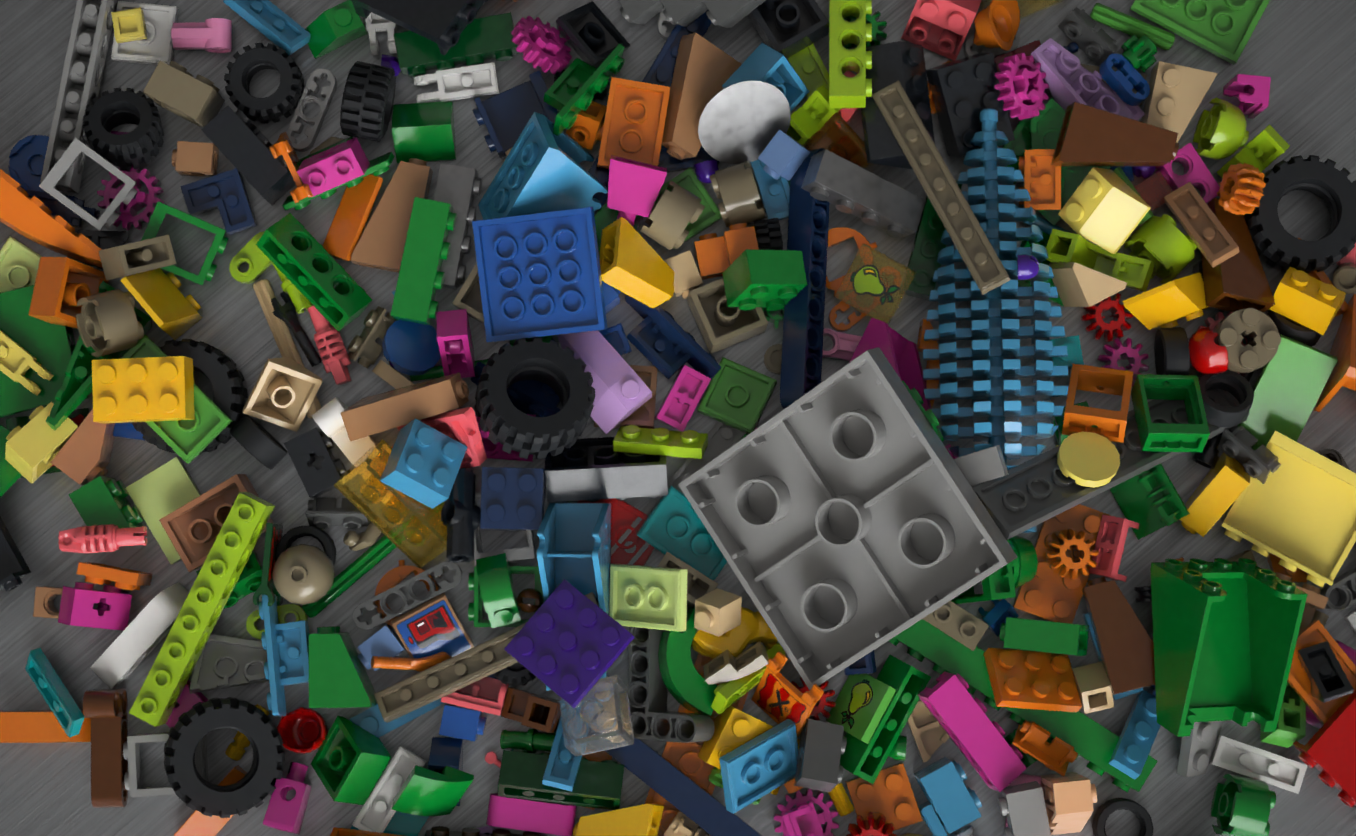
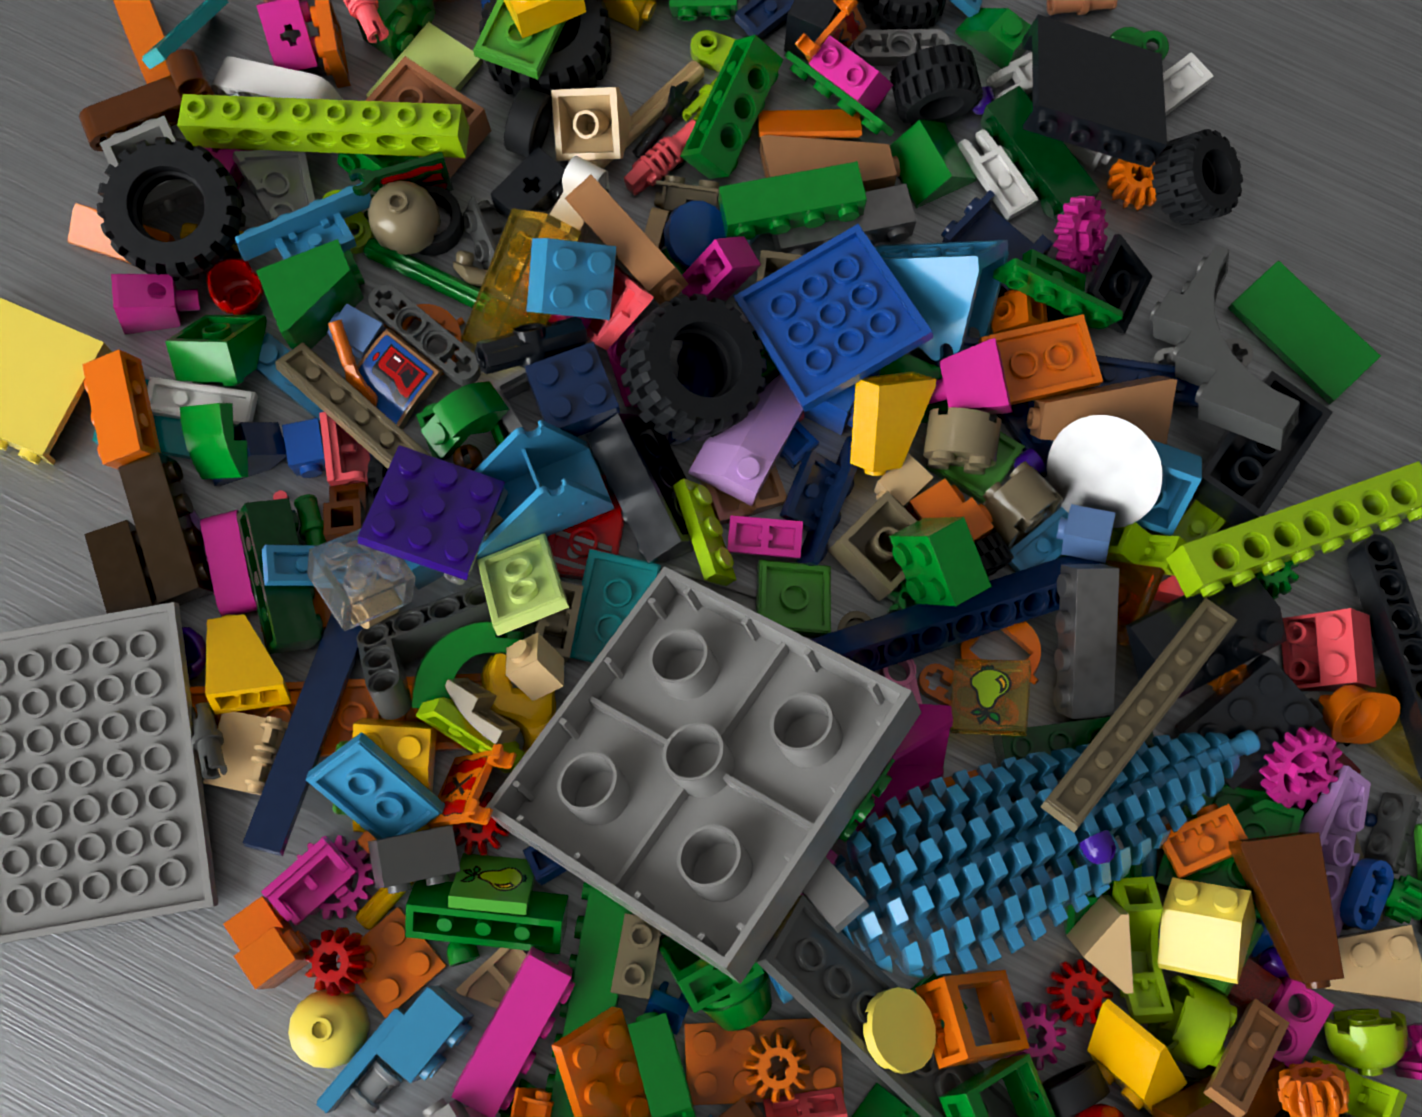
camera: 65 degrees right, 10 degrees down
teal brick [1049,335,1084,369] -> none

